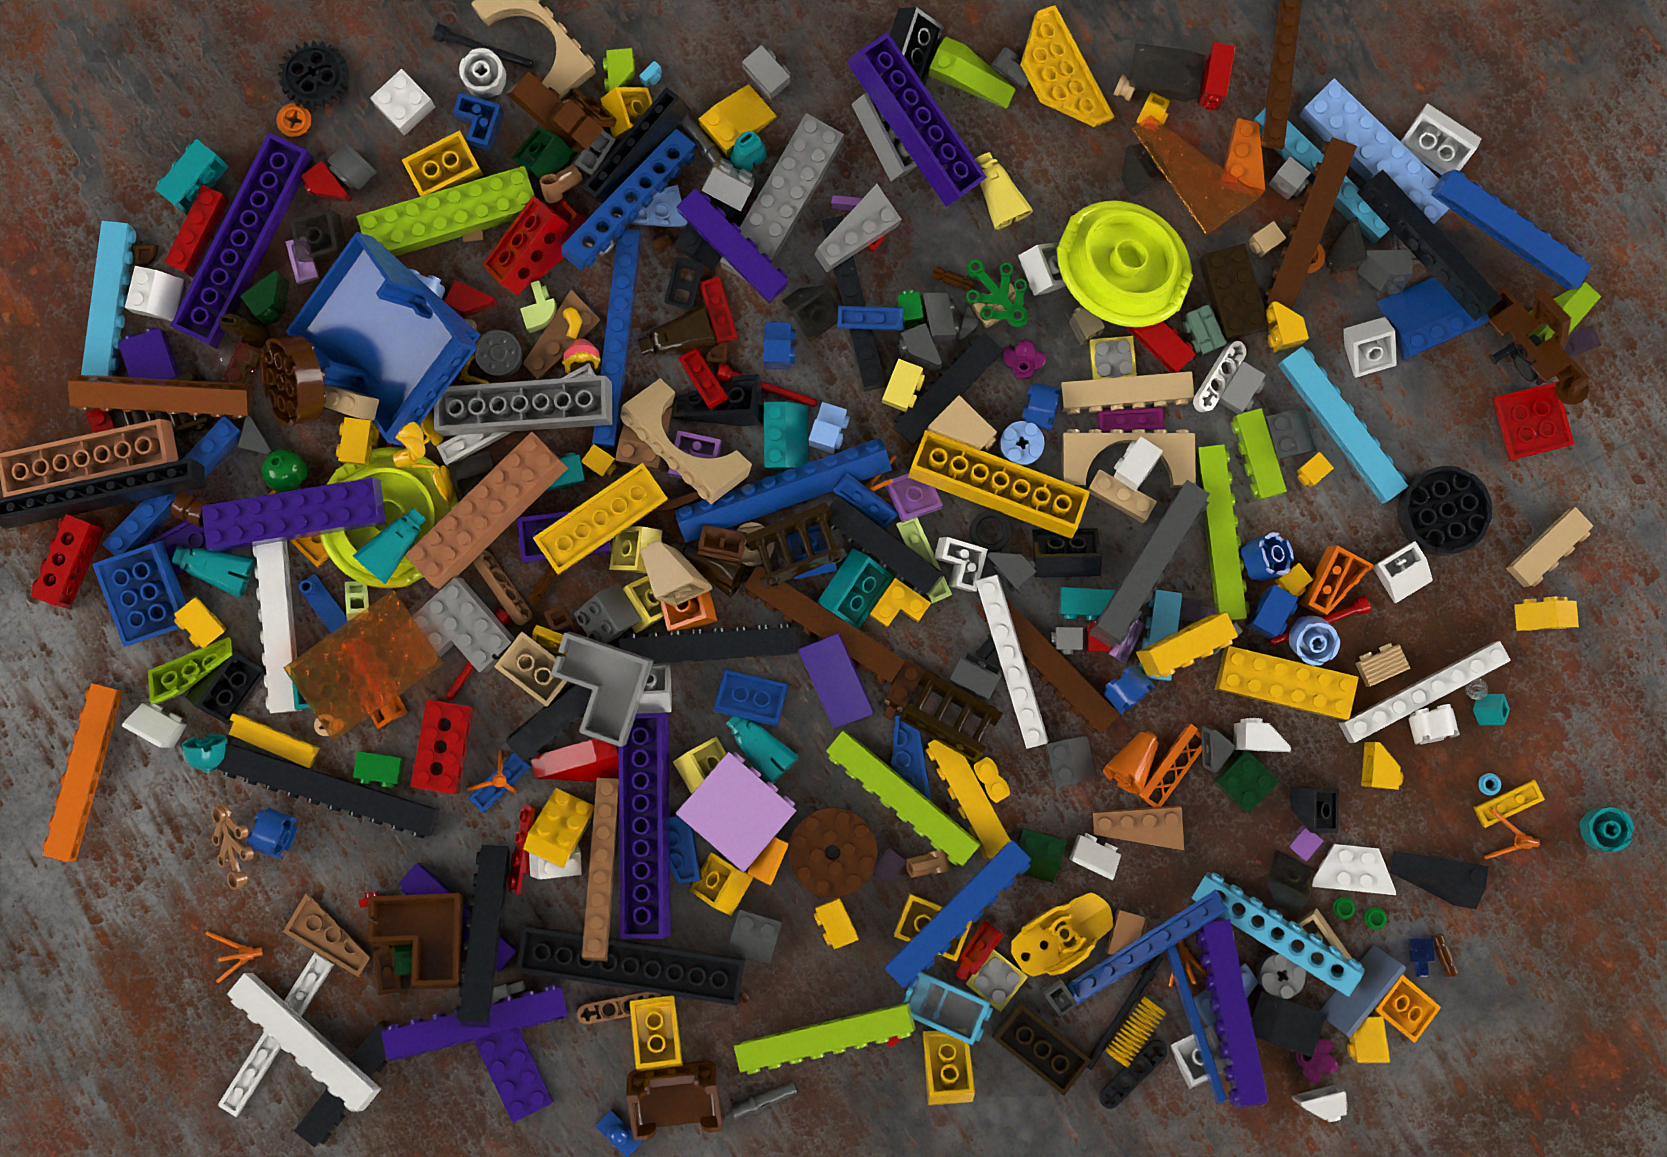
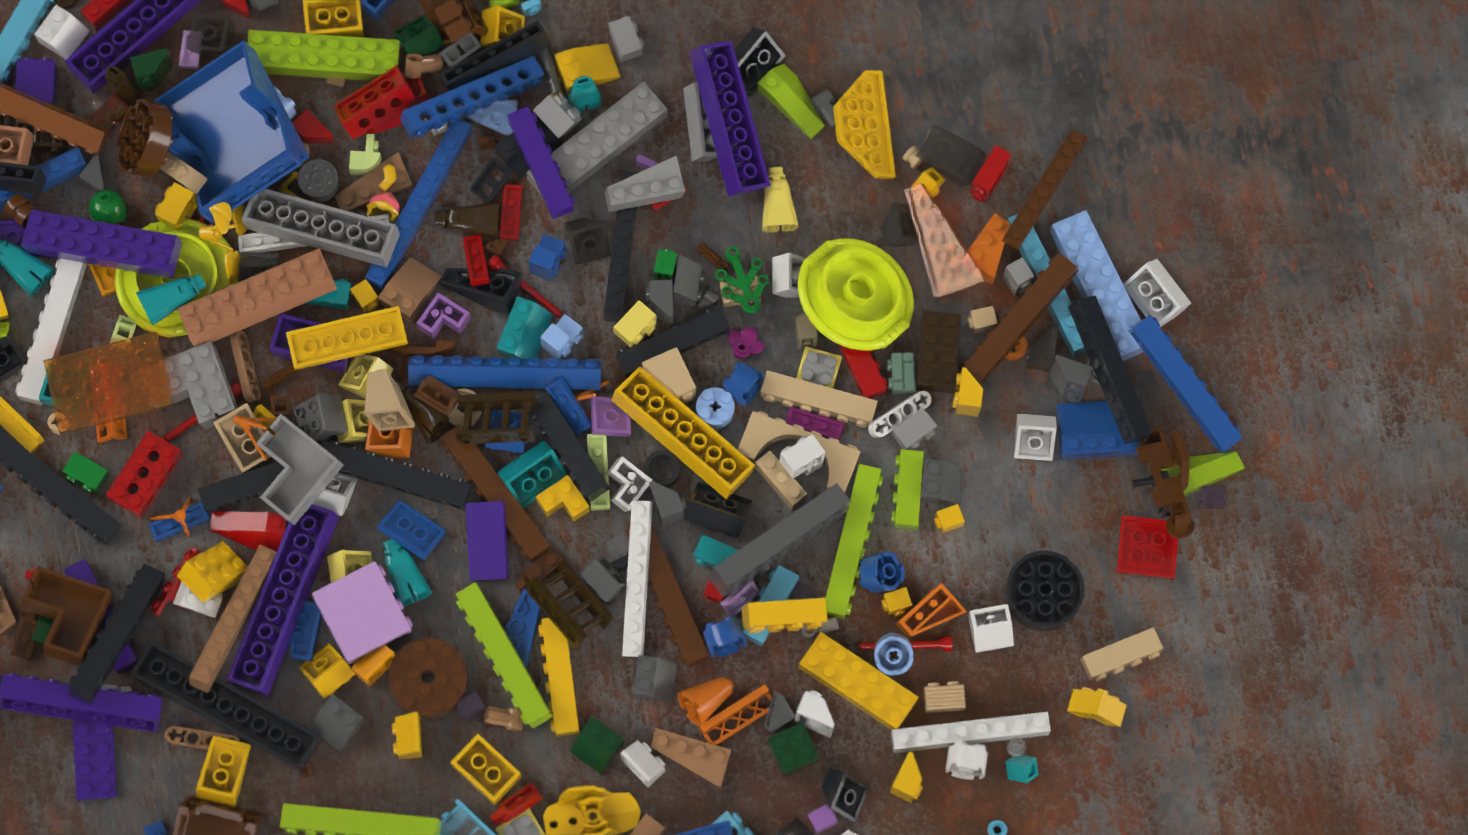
camera: 15 degrees right, 10 degrees down
blue piece [297,574,355,639] -> none
tan arch [620,378,752,504] -> none
blue tile [837,306,904,331] -> none
blue brick [884,840,1032,988] -> none
yellow brick [972,757,1010,803] -> none
light grey brick [1050,627,1083,655] -> none
blue brick [1245,585,1298,639] -> none
medium azure brick [1278,346,1408,504] -> none
none -> orange plant [233,415,277,461]

